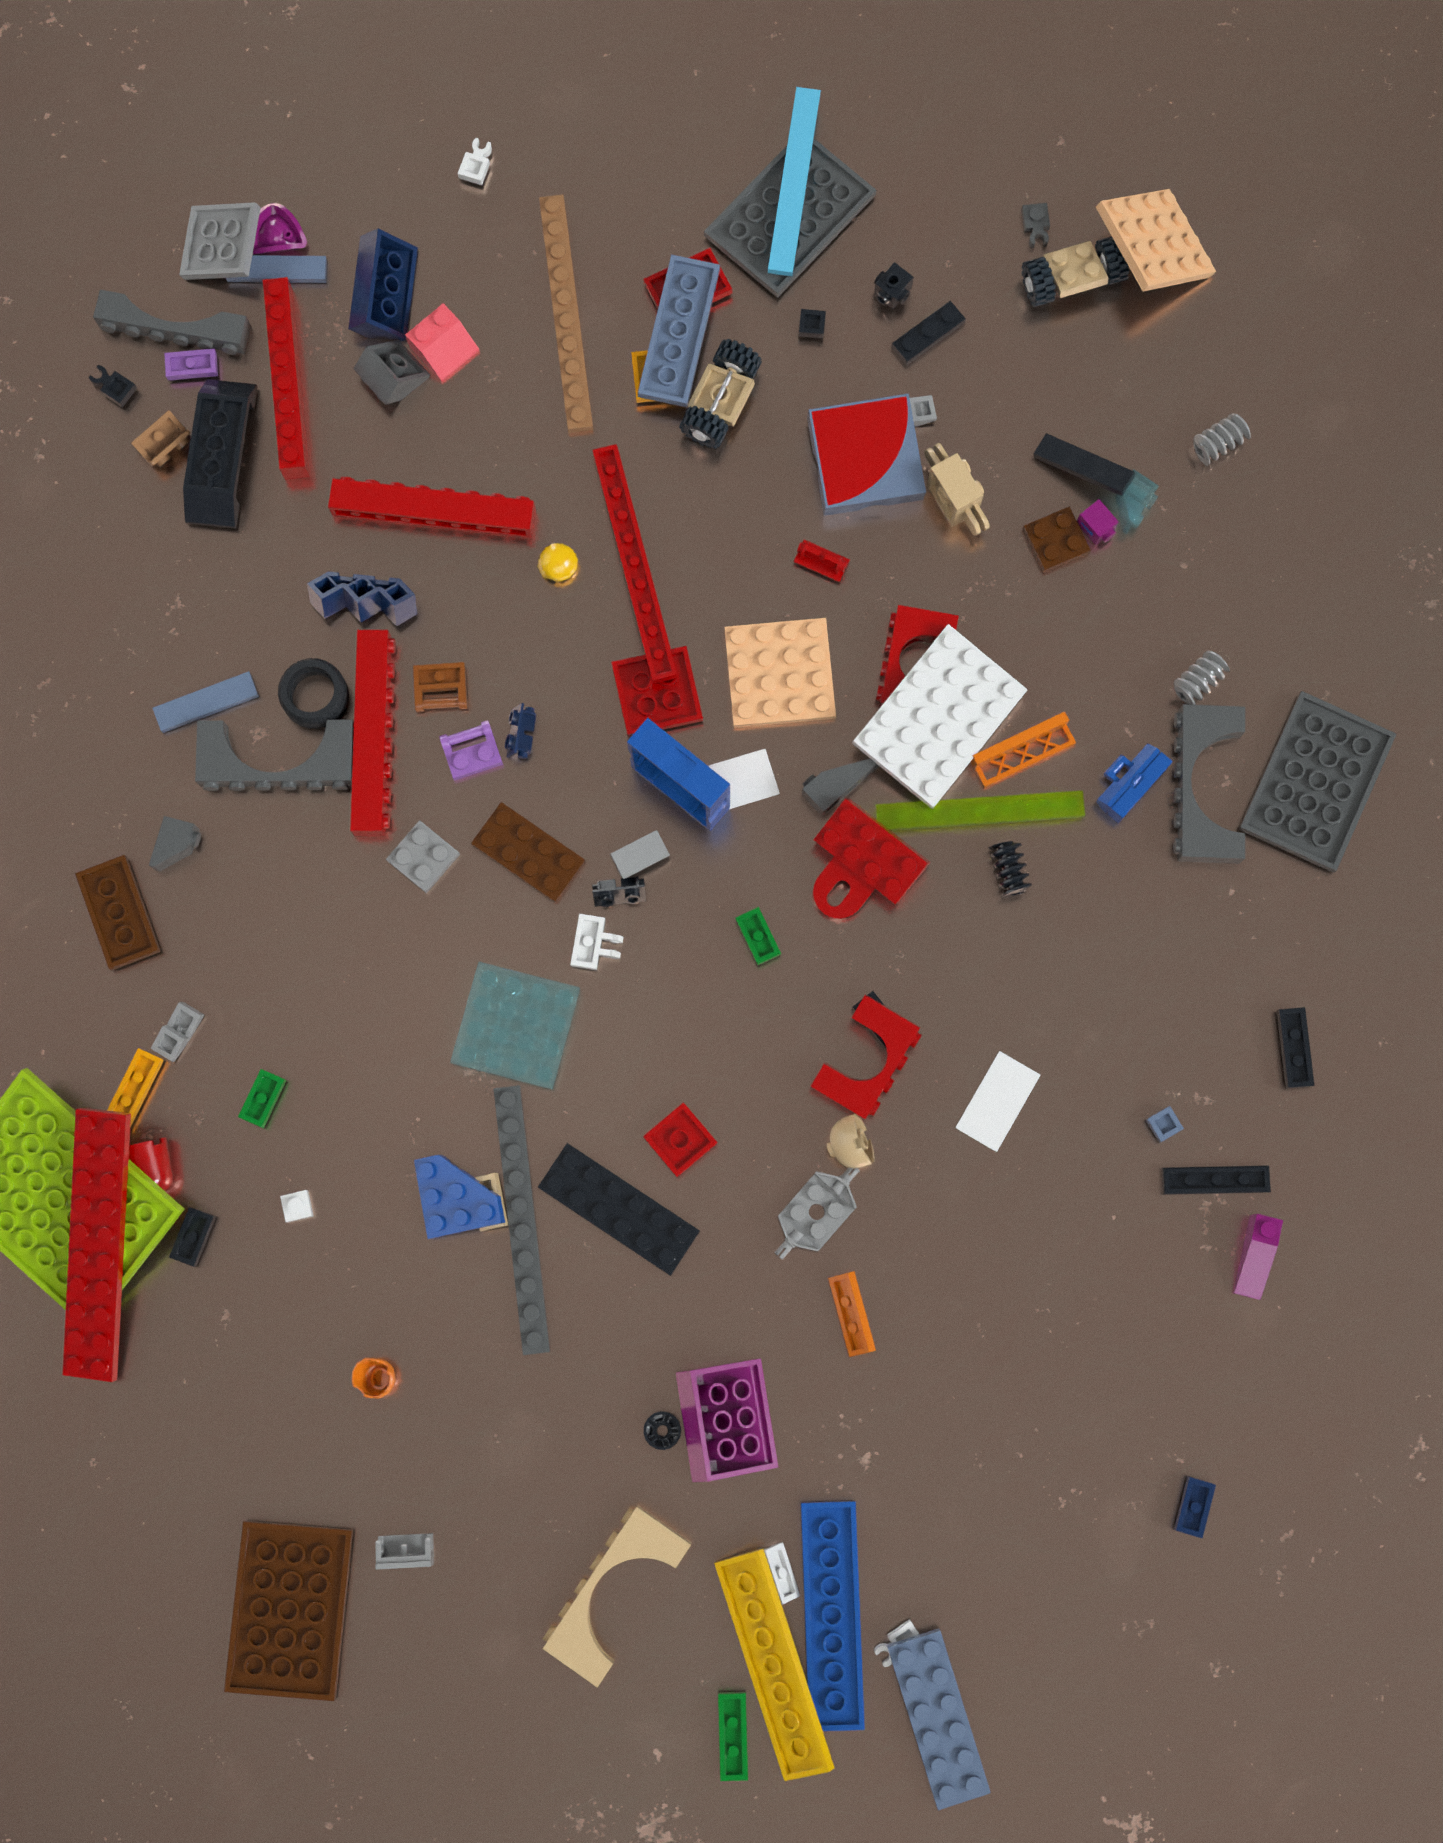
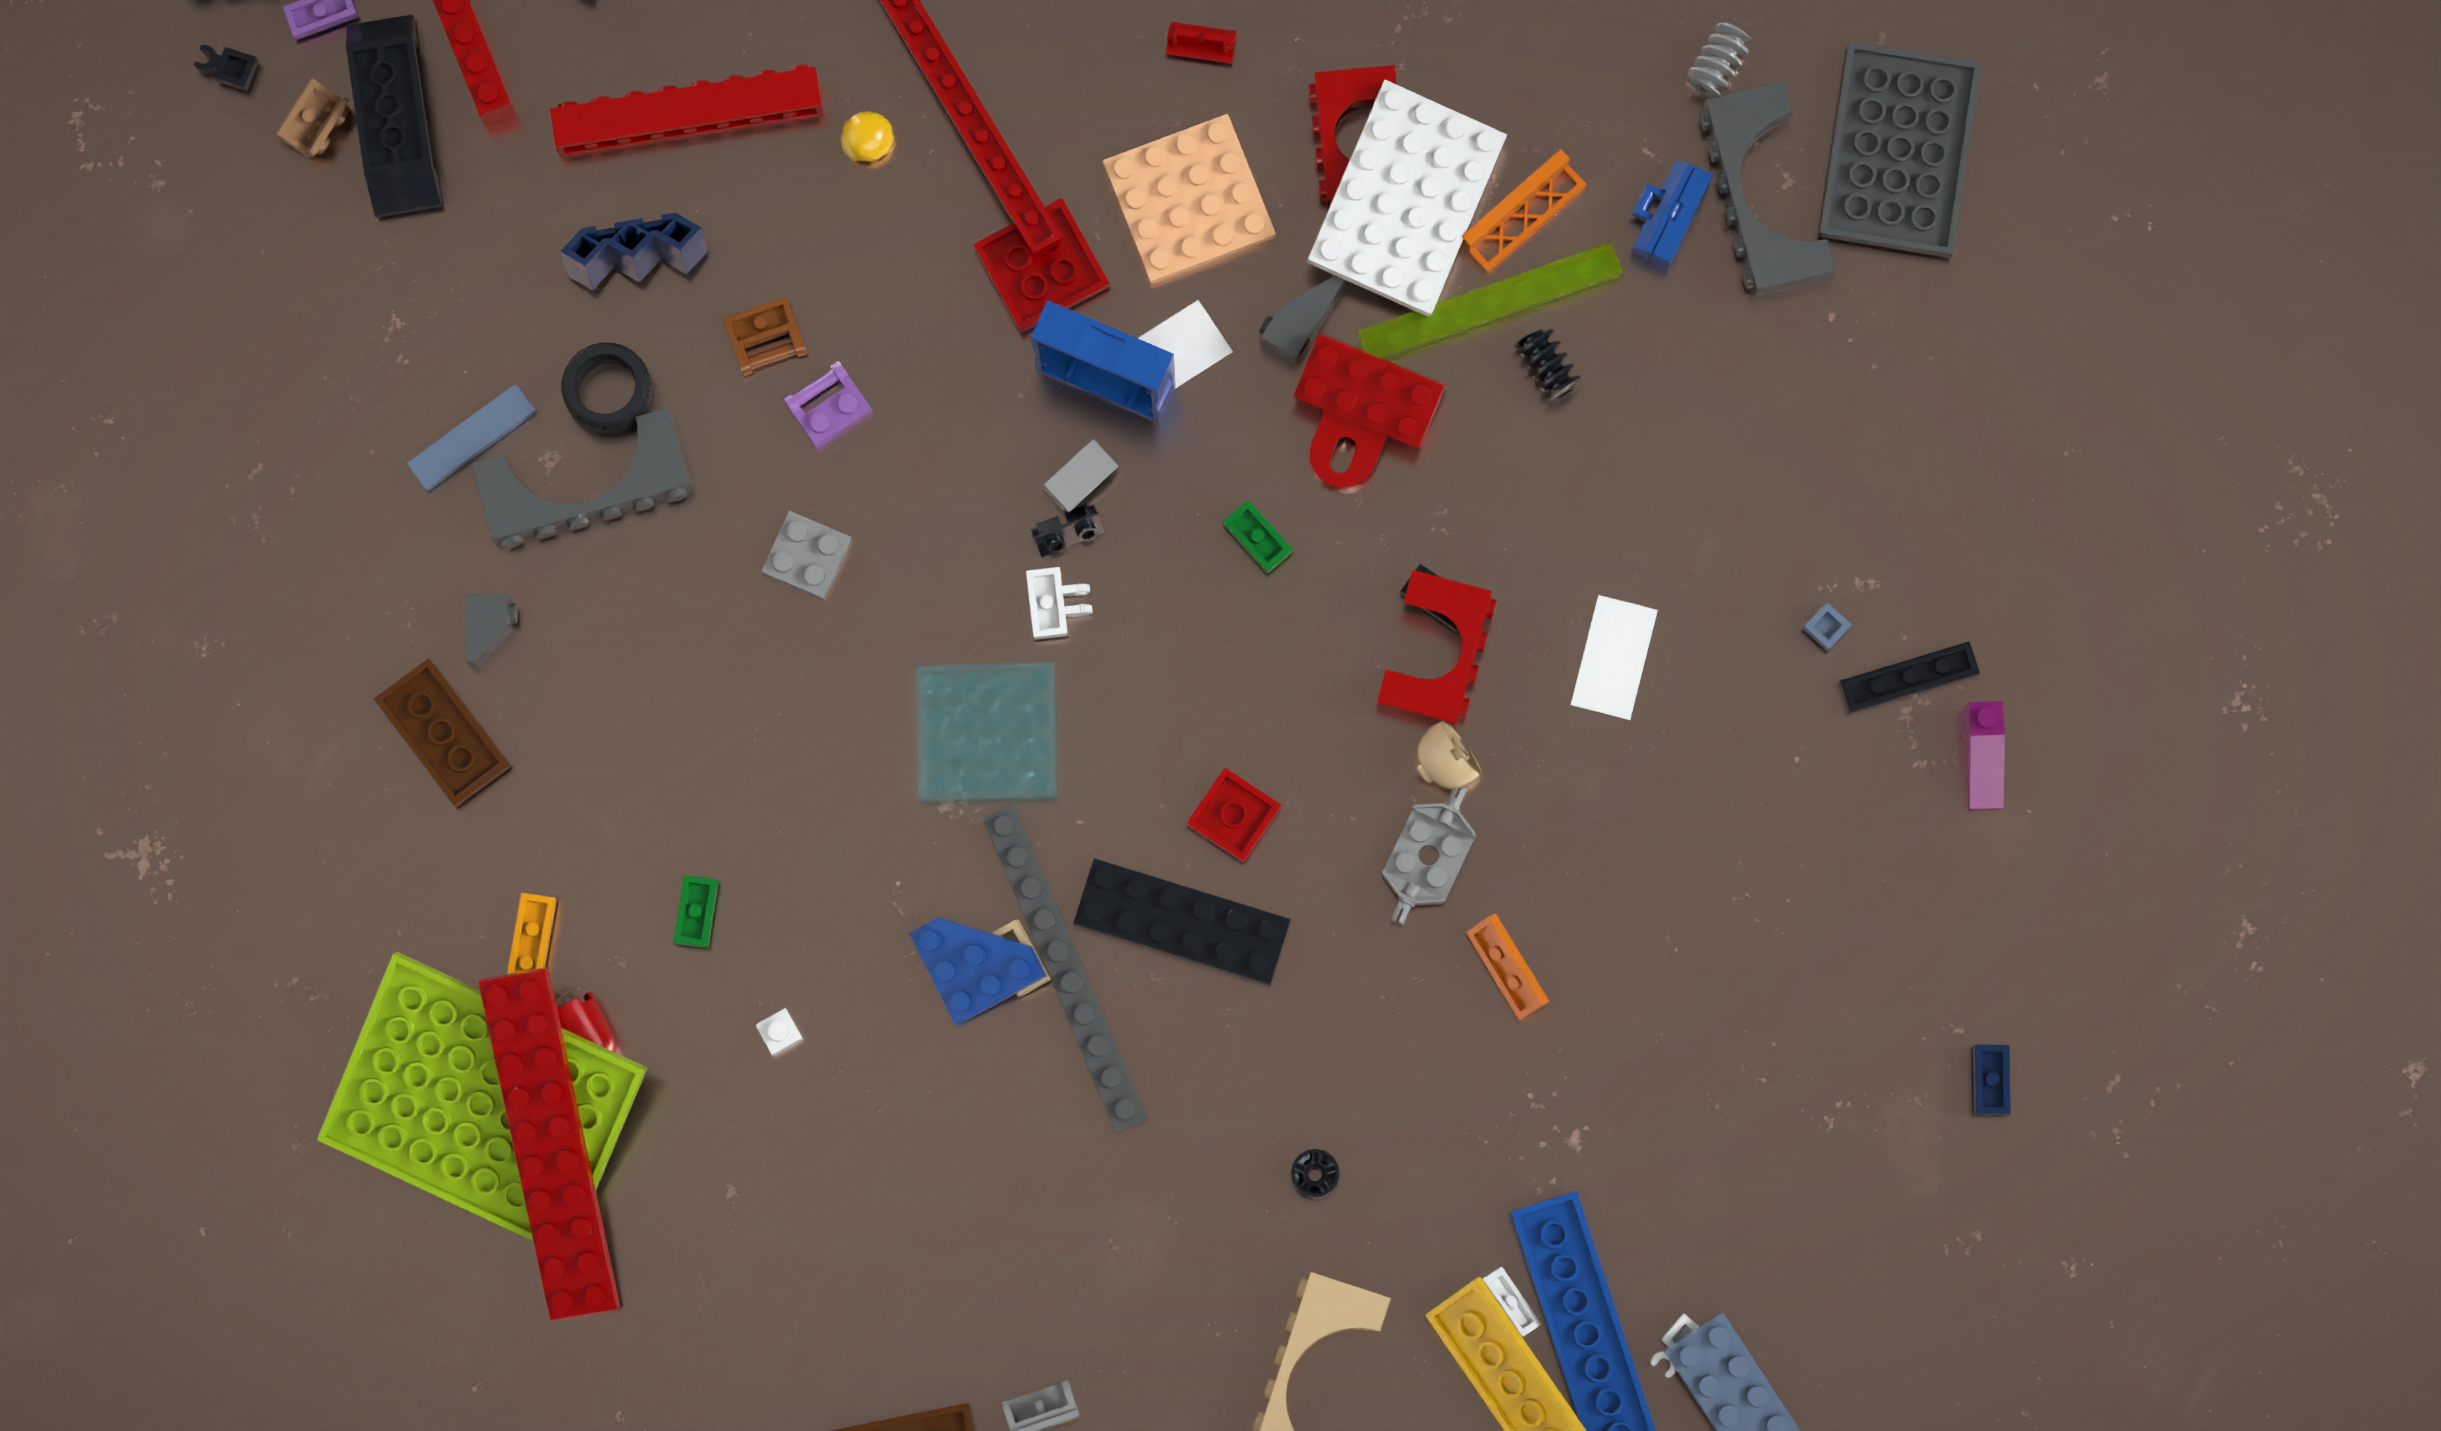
camera: 15 degrees left, 0 degrees up
light grey slope [151,1001,204,1062] -> none
black plate [169,1207,216,1267] -> none
red brick [350,630,396,836] -> none
orange hair [352,1357,396,1399] -> none
reddish brown plate [471,802,586,903] -> none
dark blue hinge [505,703,537,759] -> none
magenta slope [676,1358,778,1482] -> none
black plate [1277,1007,1315,1089] -> none

